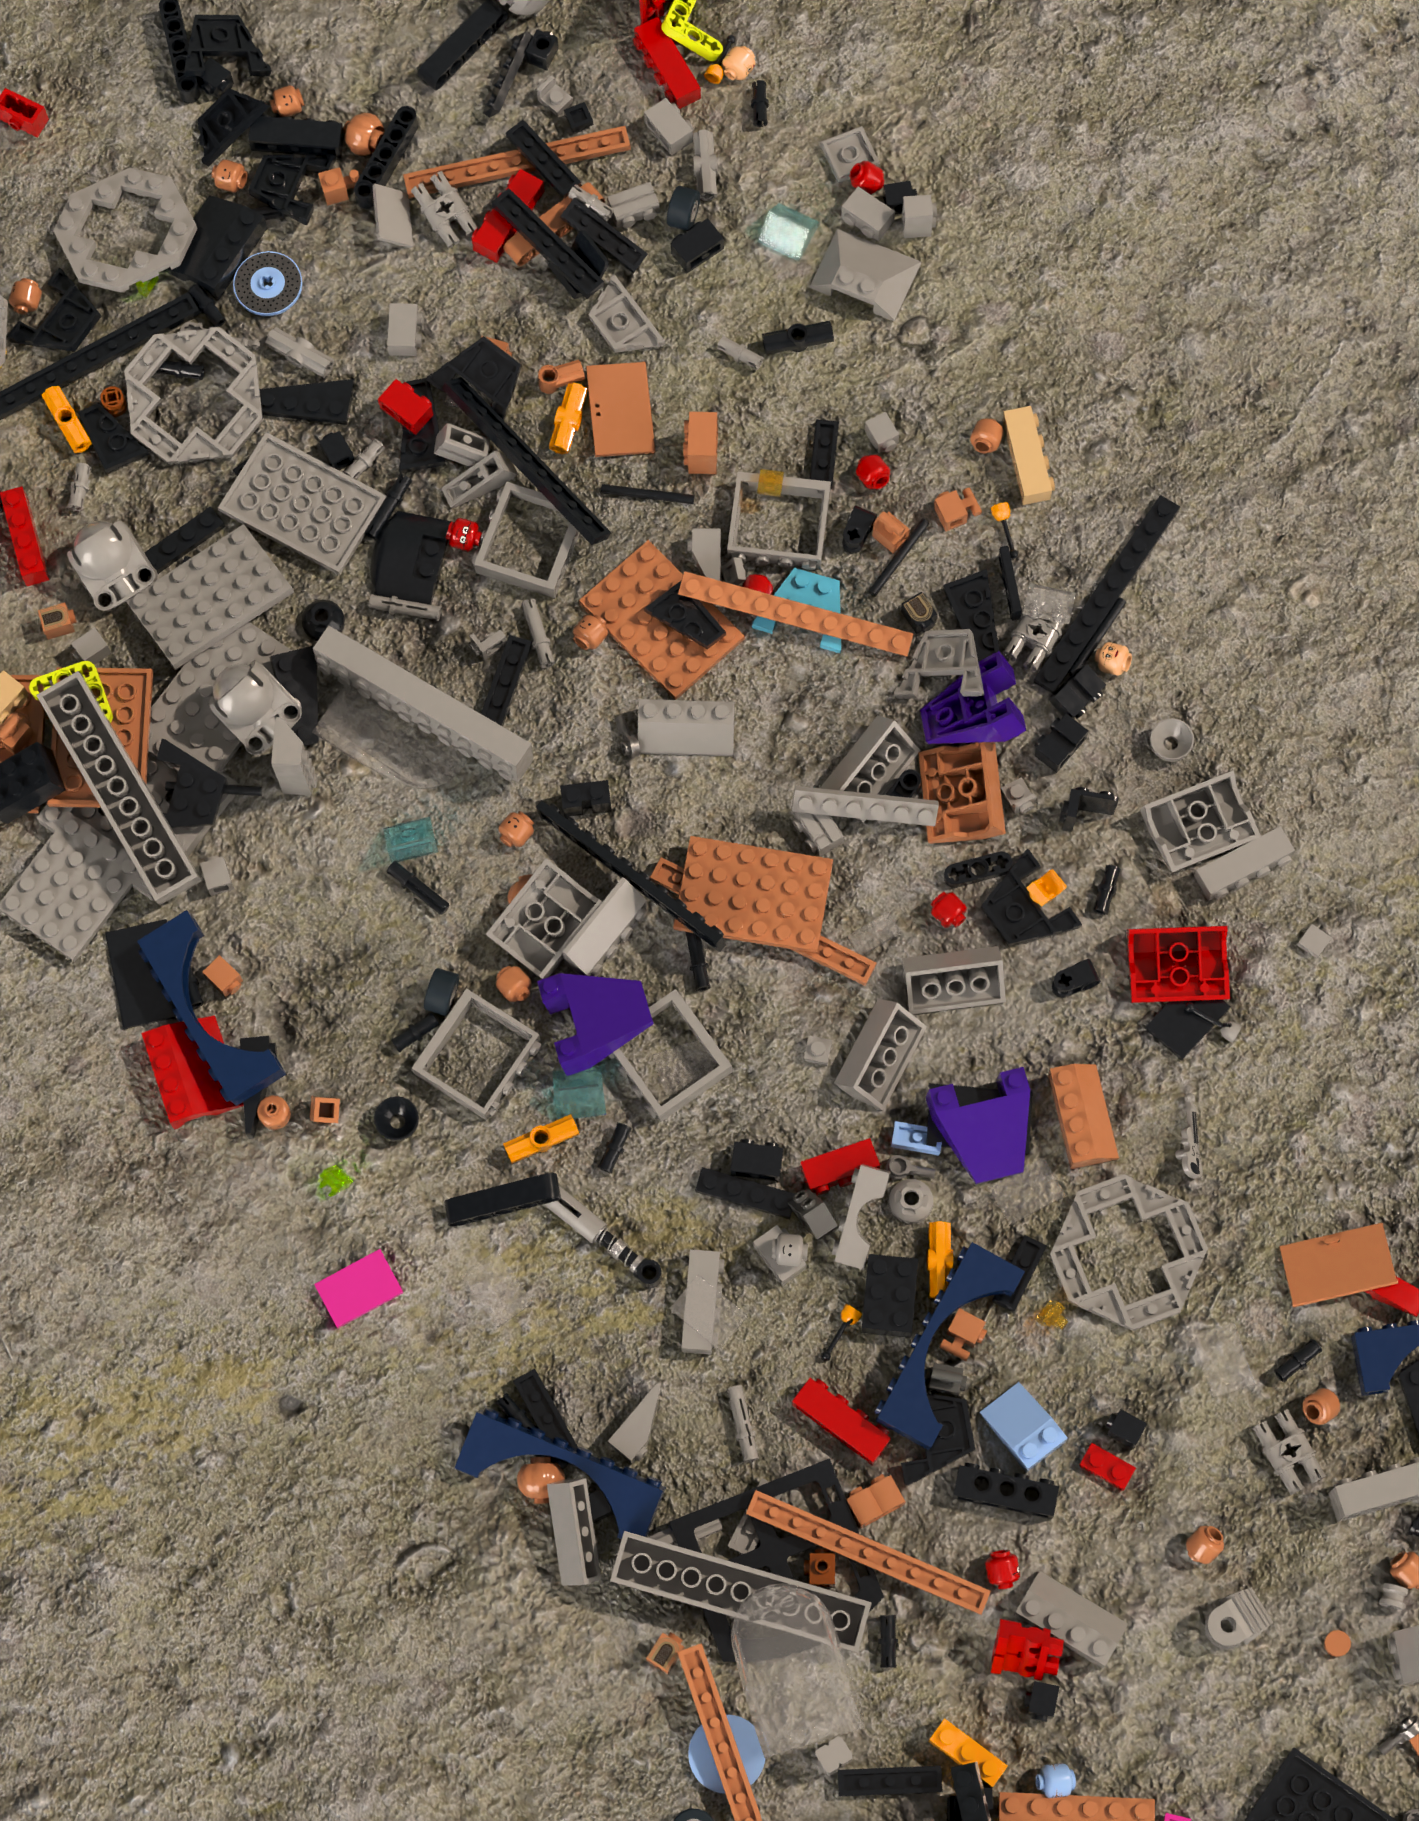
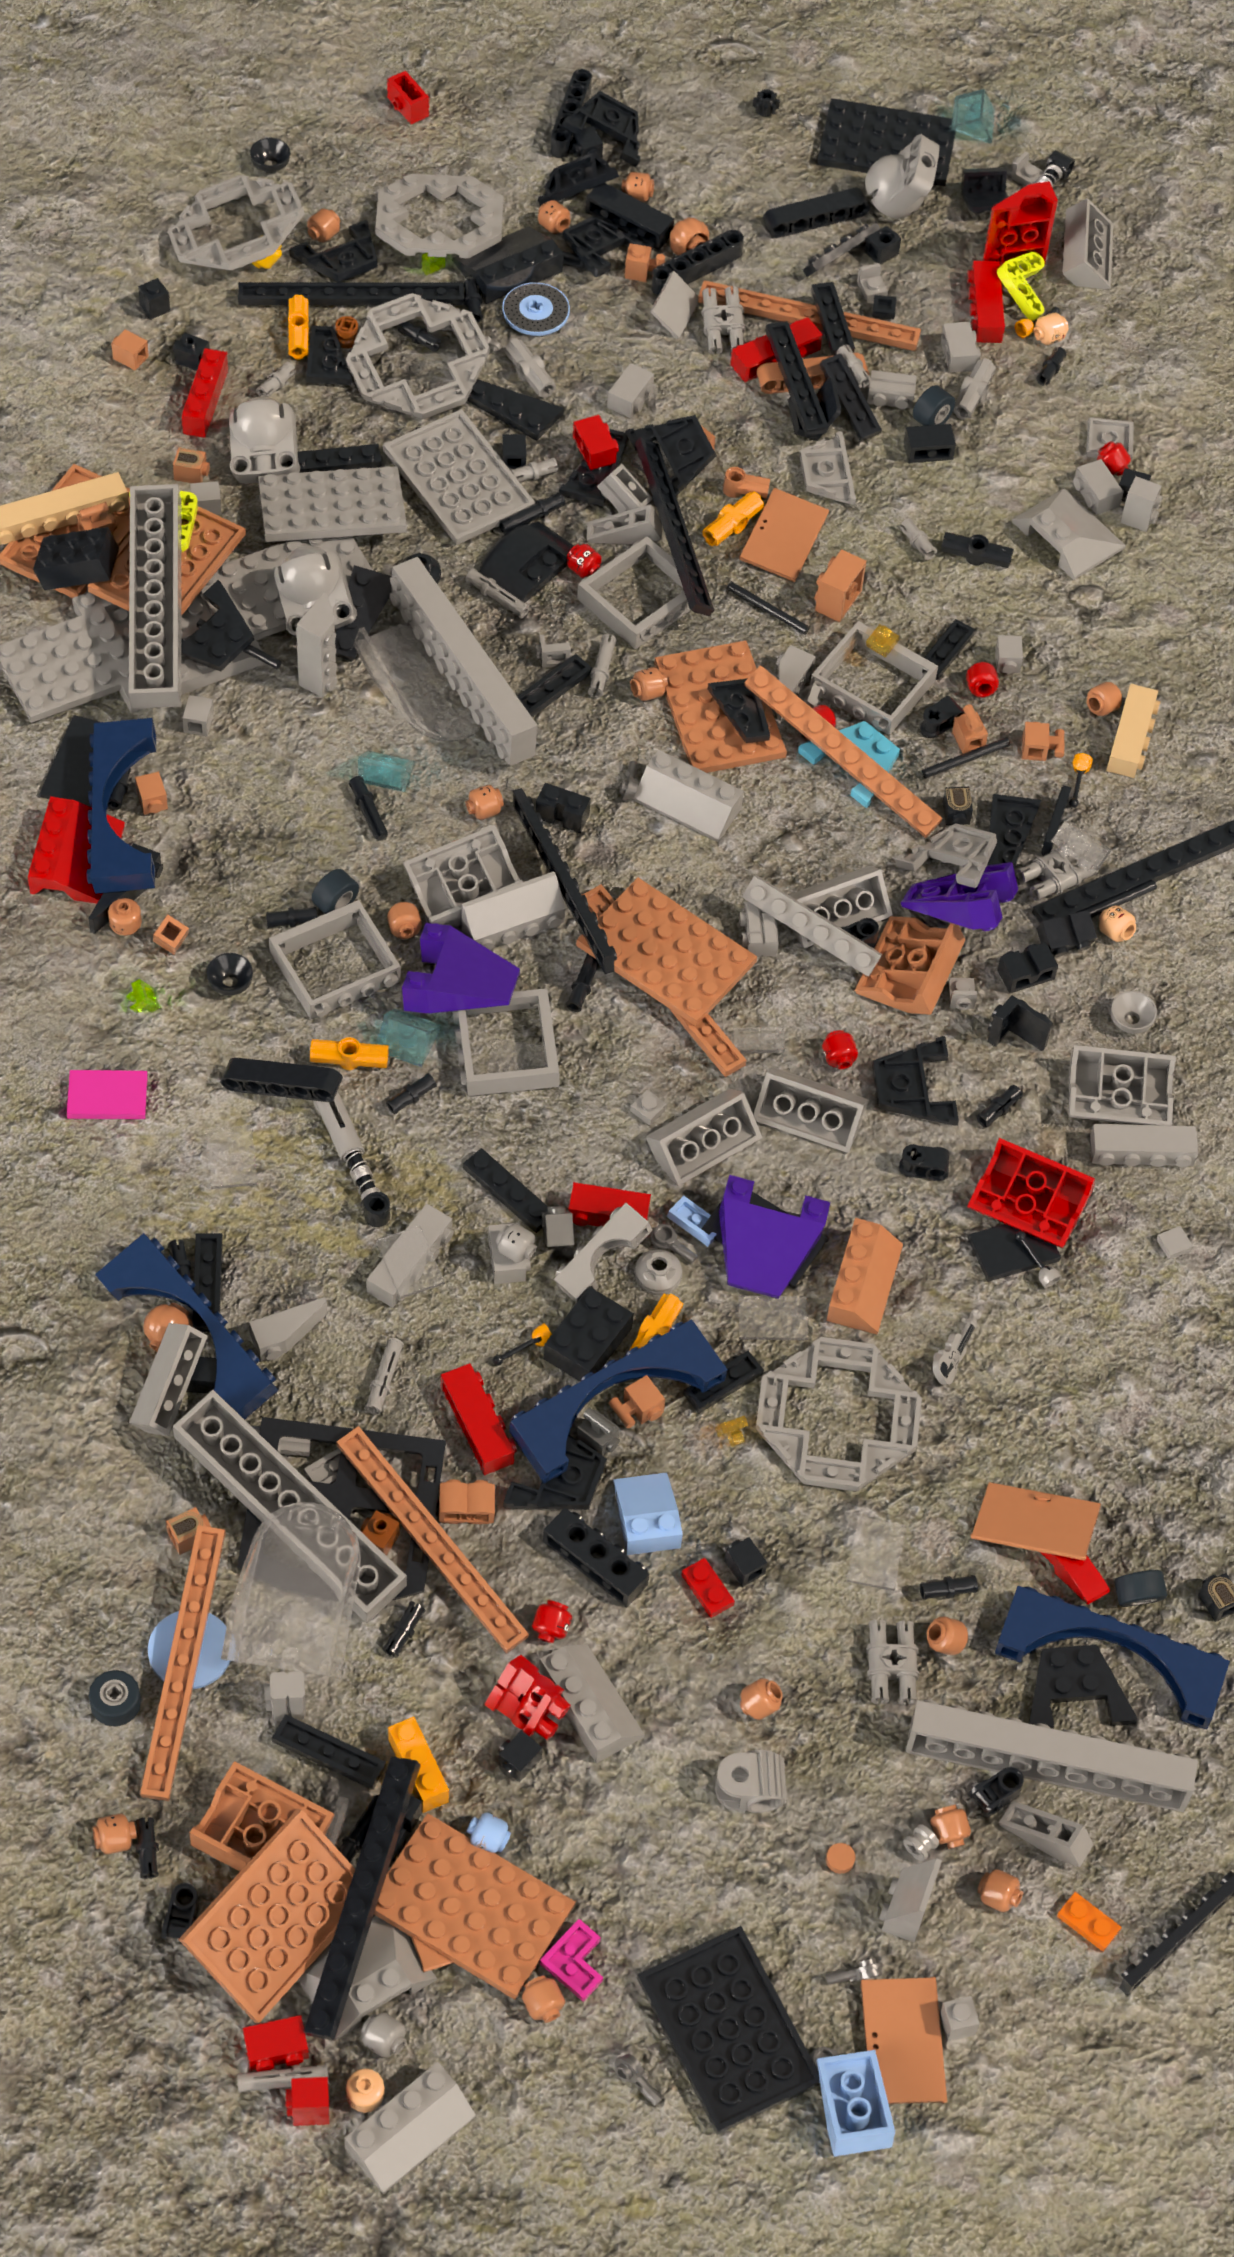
camera: 20 degrees right, 15 degrees down
black brick [731,1139,784,1182] -> none
clear light blue slope [758,203,820,261] -> none
black beam [944,851,1012,888] -> none
light orange bracket [1026,869,1067,907] -> none

